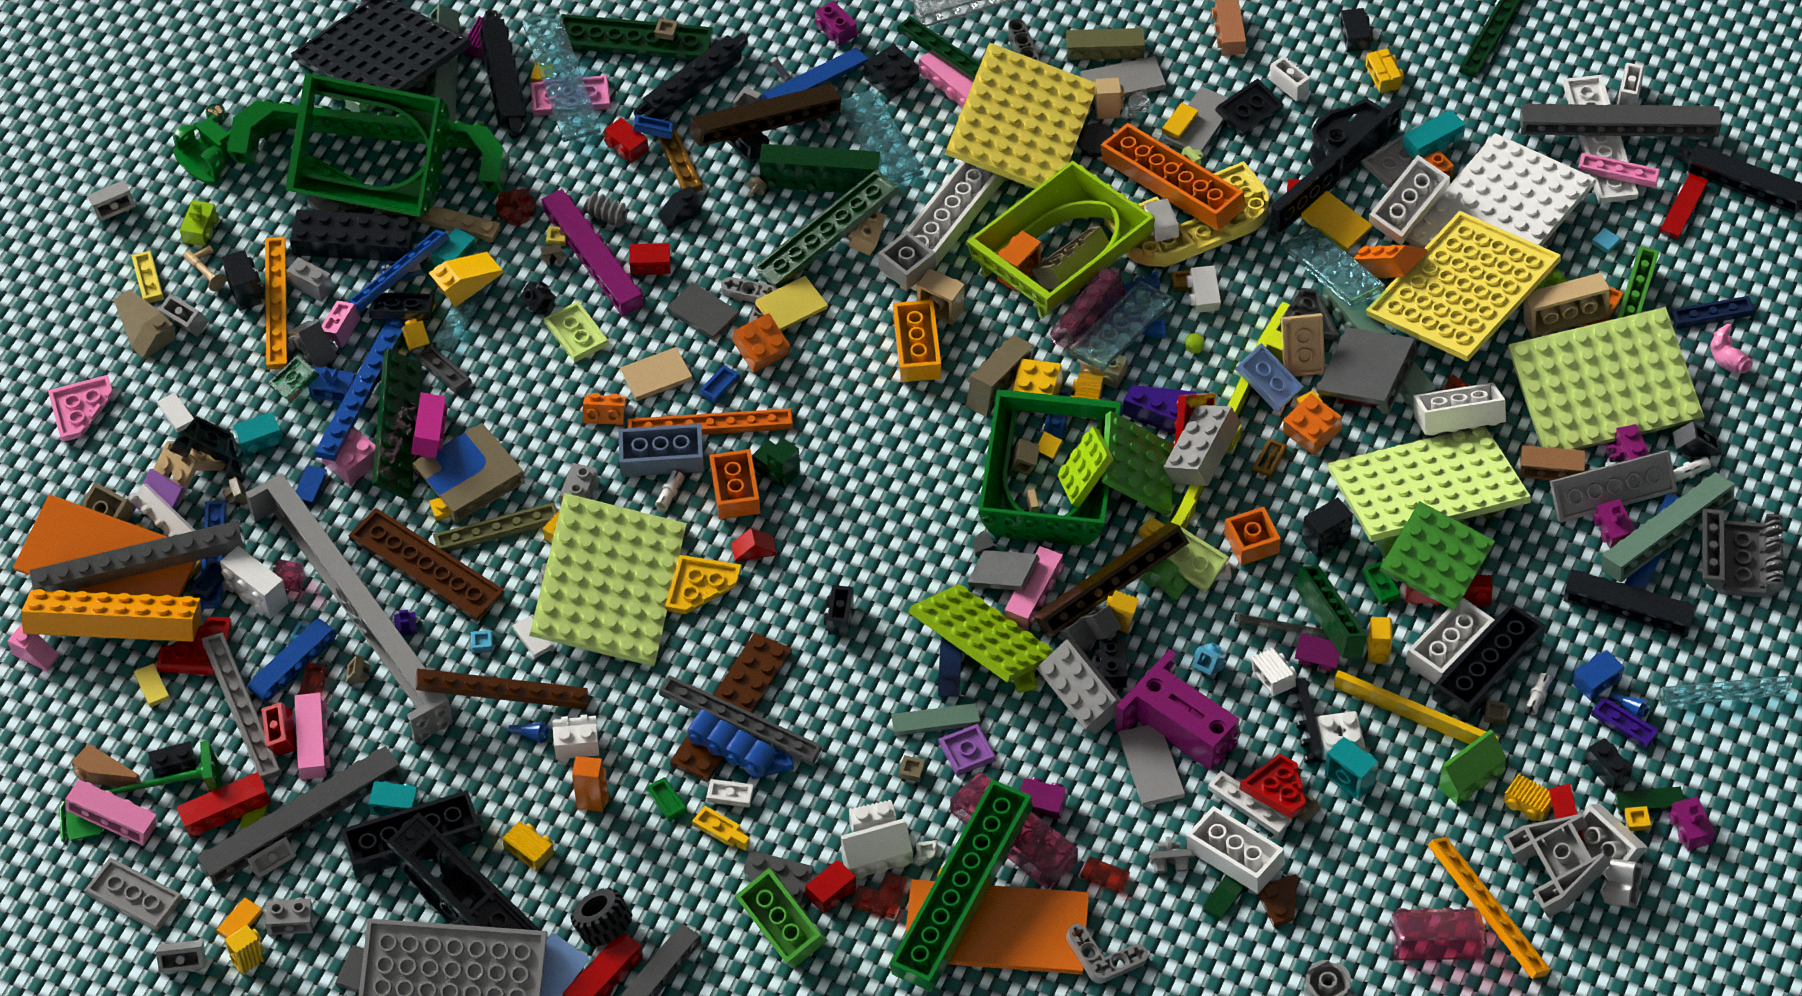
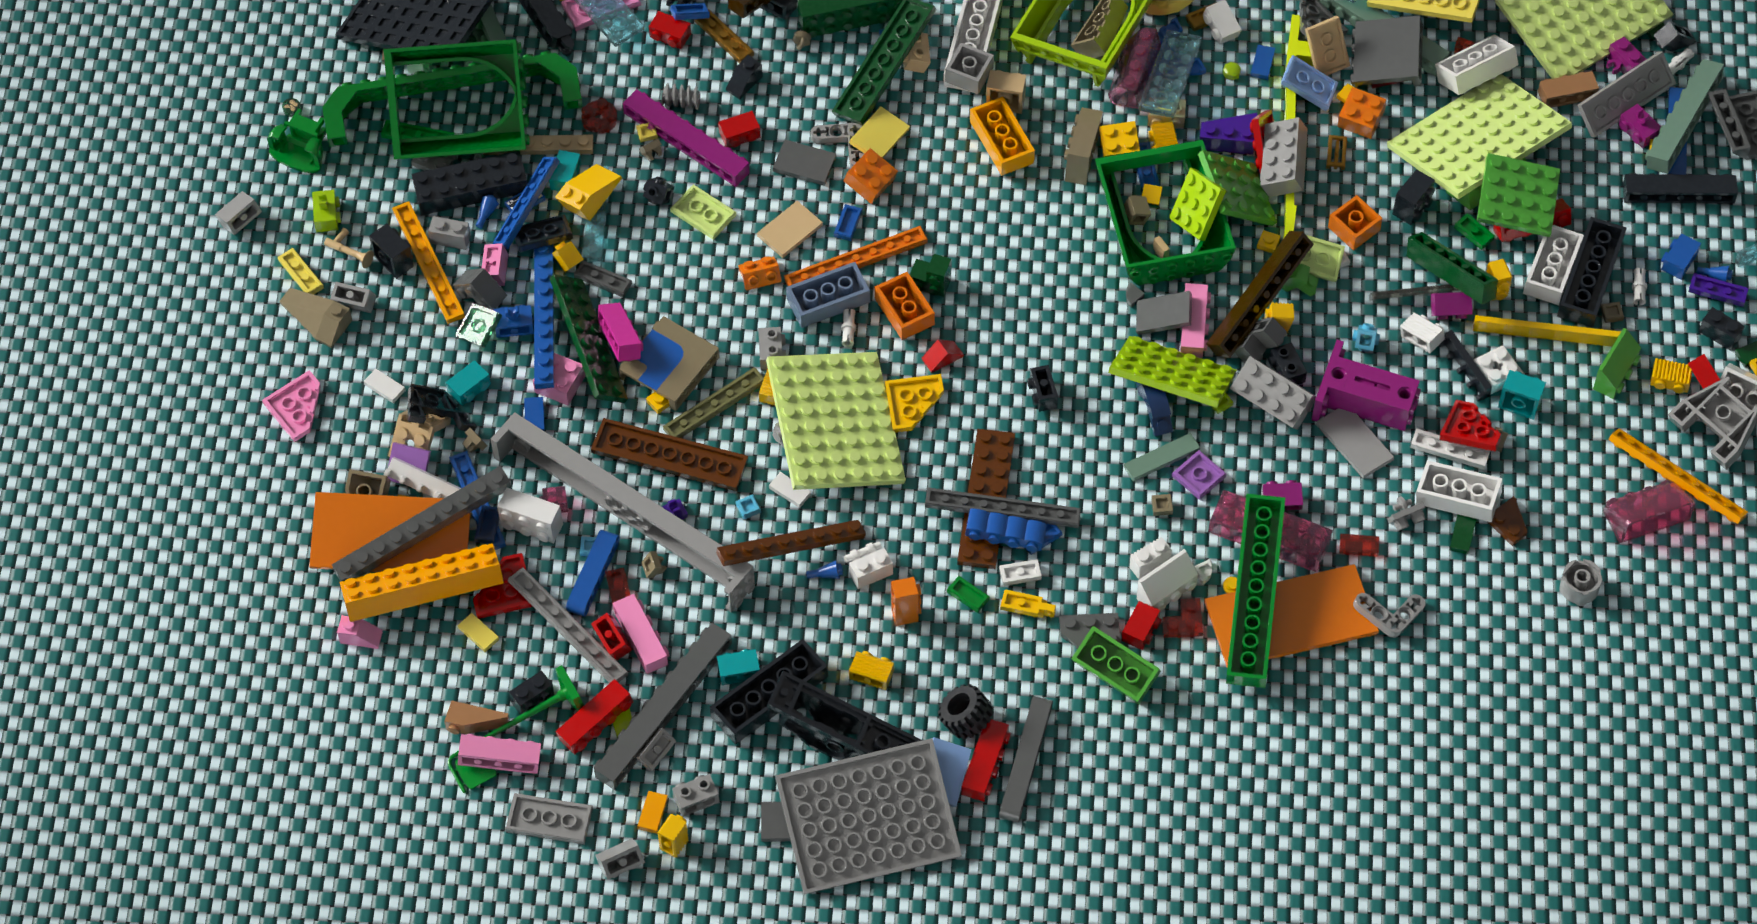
camera: 20 degrees left, 5 degrees up
orange brick [997,231,1041,292] -> none
none -> blue cone [476,195,499,228]
none -> blue tile [1250,45,1275,80]

